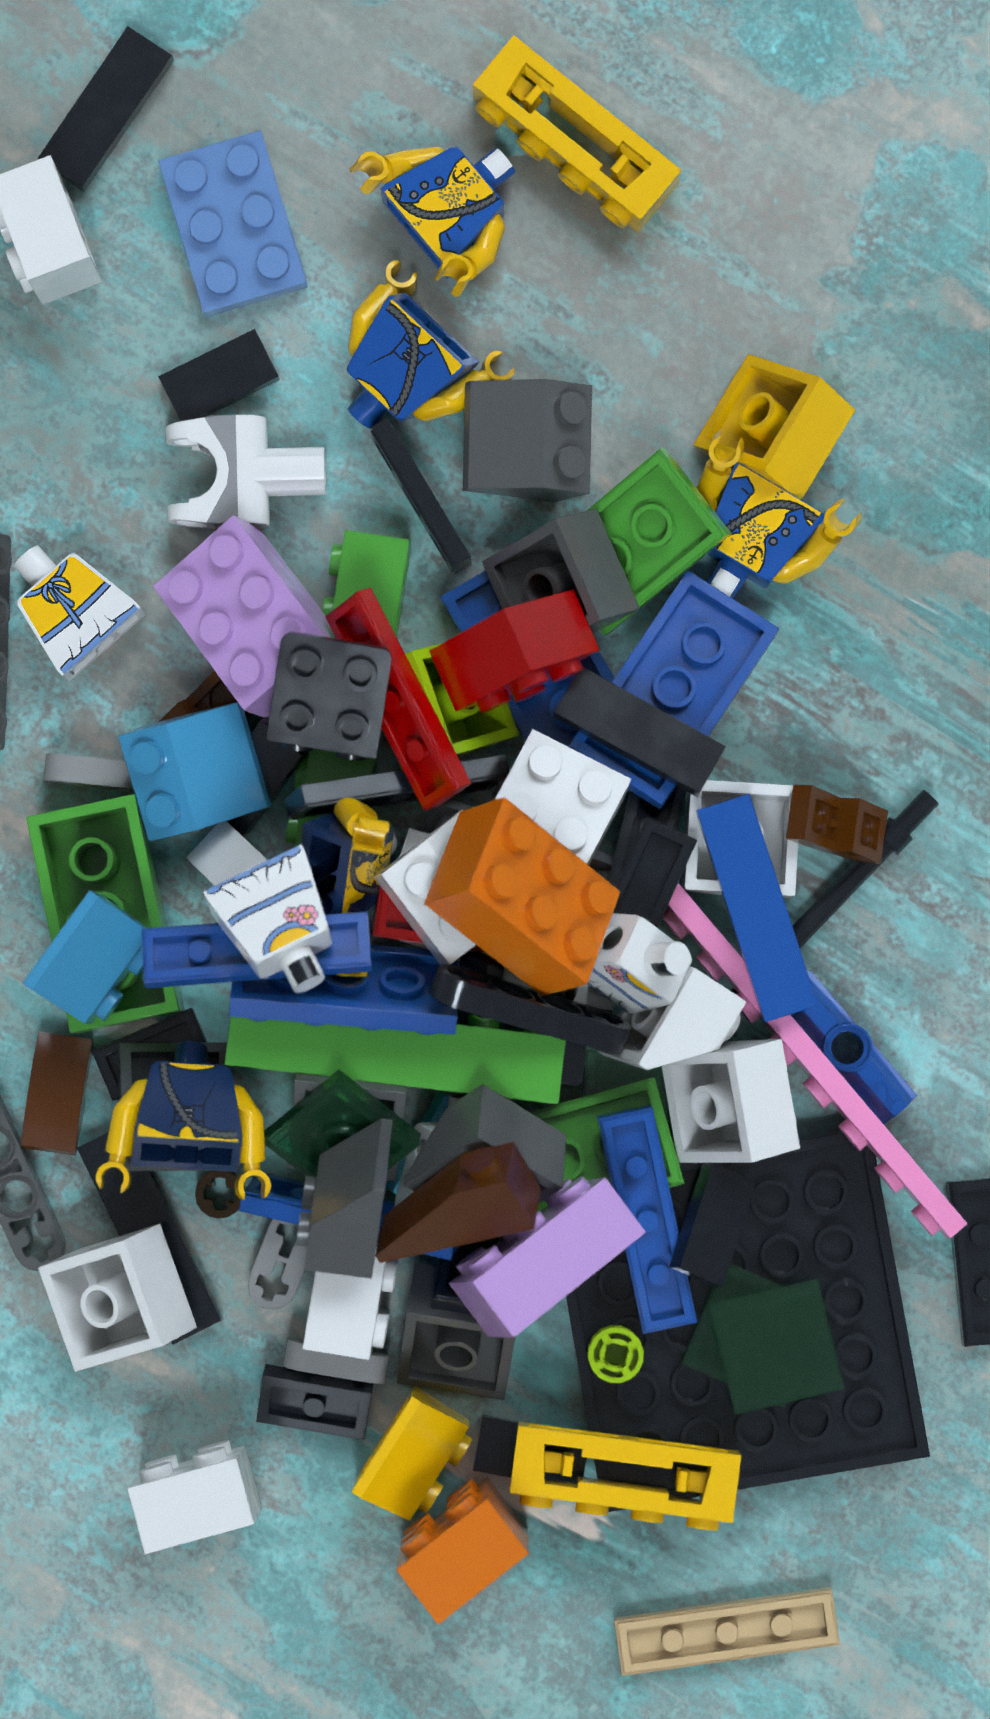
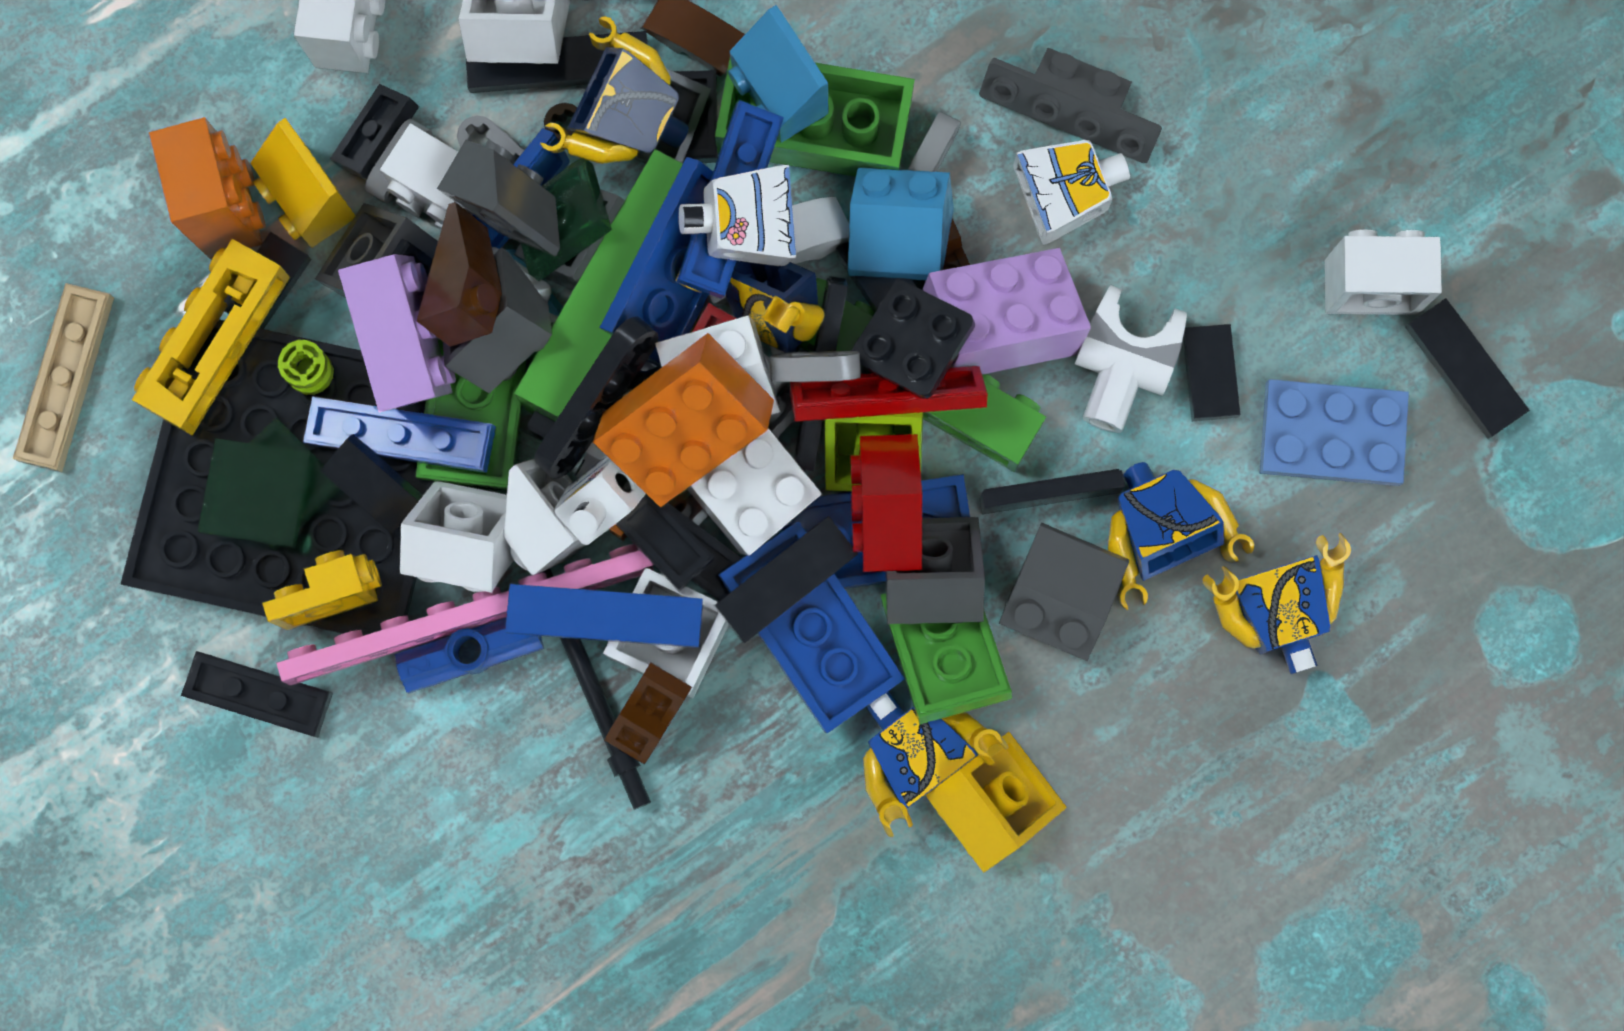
camera: 115 degrees right, 5 degrees down
yellow brick [473,35,682,233] -> none
none -> yellow plate [262,550,382,630]
none -> light grey beam [770,351,861,382]

